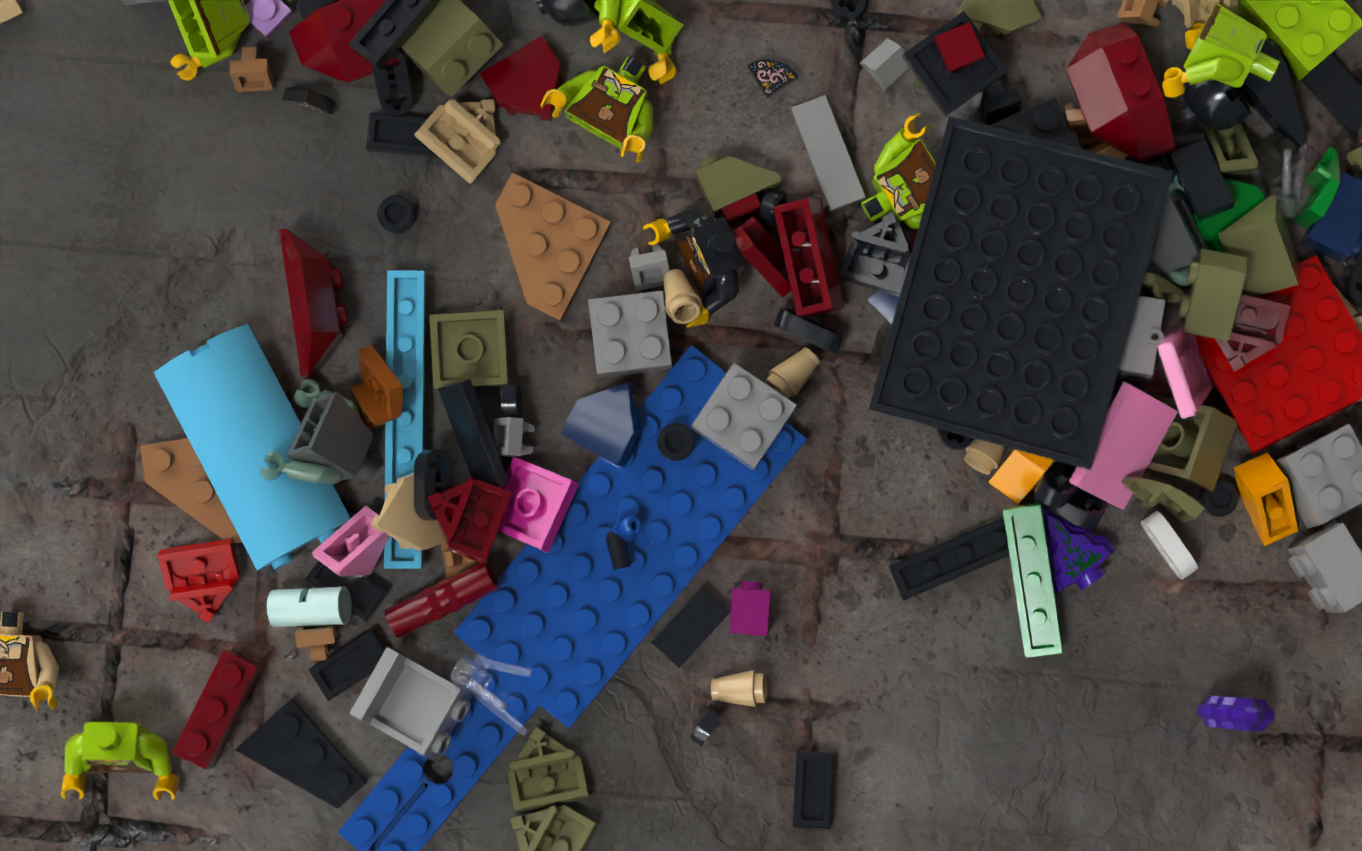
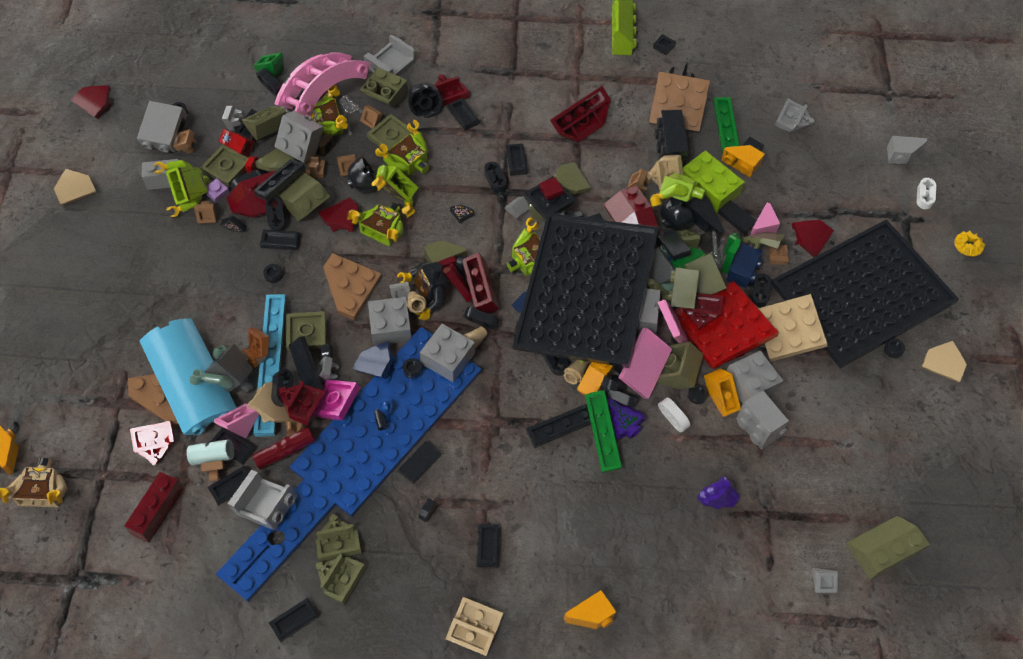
camera: 10 degrees left, 25 degrees down
lime torso [61,722,180,801] -> none
black wing [235,699,367,809] -> none
dark red wedge [279,228,349,379] -> none
tan slope [414,100,500,184] -> none
clear plant [451,654,531,735] -> none
tan cone [711,670,767,707] -> none
magenta brick [729,581,771,636] -> none
light grey tile [790,95,865,212] -> none
black slope [838,211,913,297] -> none
olive slope [1121,476,1205,523] -> none

